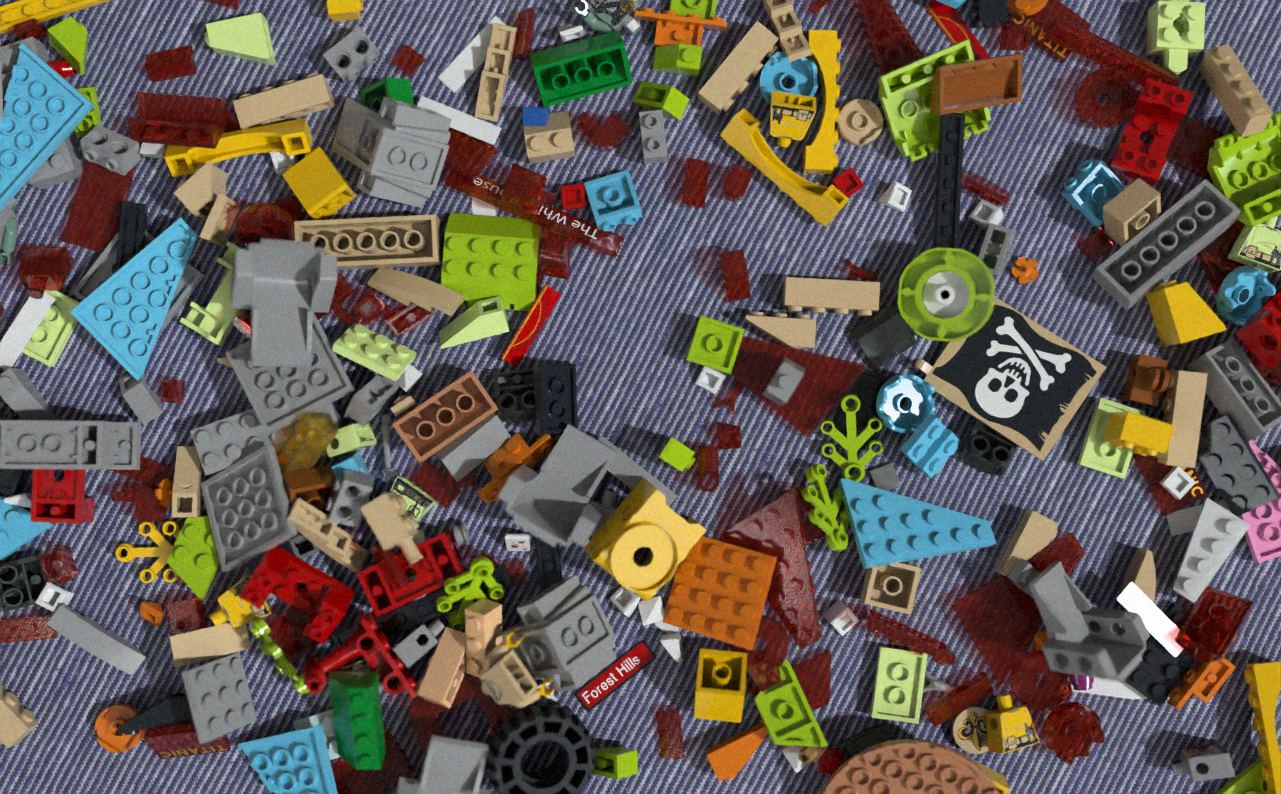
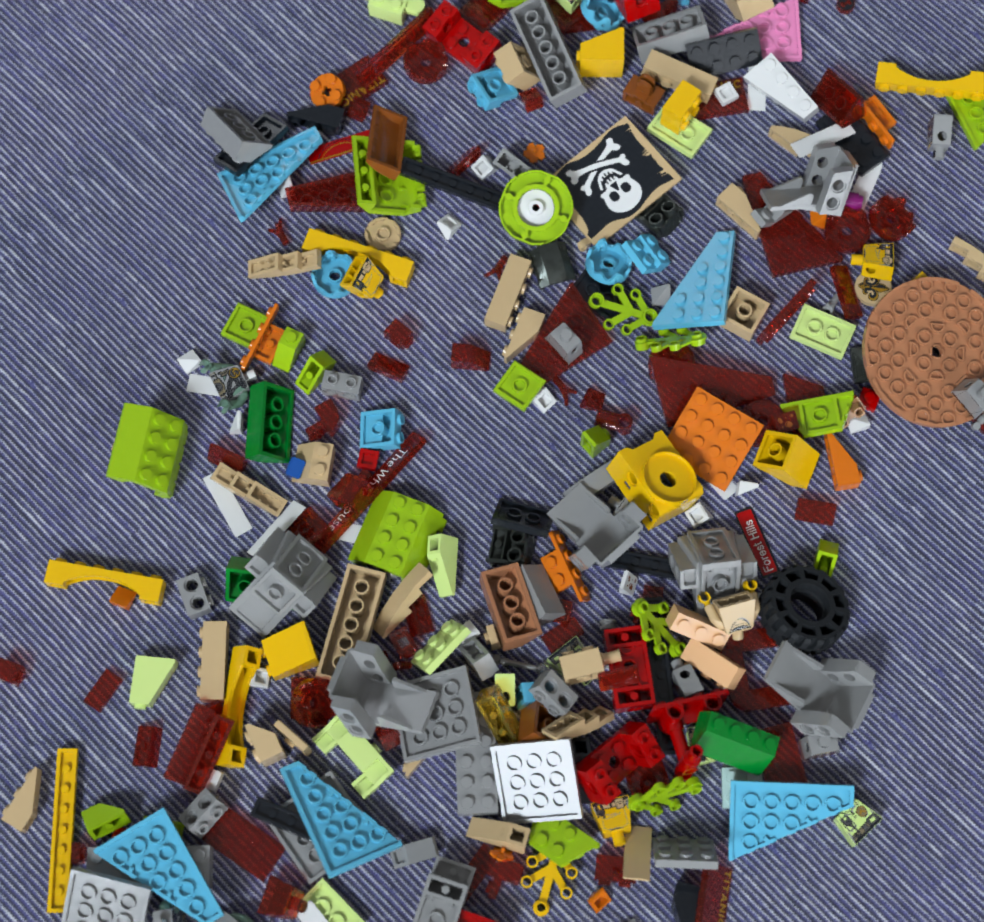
camera: 70 degrees left, 15 degrees down
clear red slope [161,379,185,404] -> none
clear red tile [392,44,425,78] -> none
red sticker [501,284,561,368] -> none
clear red brick [540,222,575,279] -> none
white slope [638,596,665,626] -> none
tan brick [697,21,779,116] -> none
yellow arch [720,108,850,227] -> none
white slope [823,600,859,636] -> none
red plate [831,167,864,198] -> none

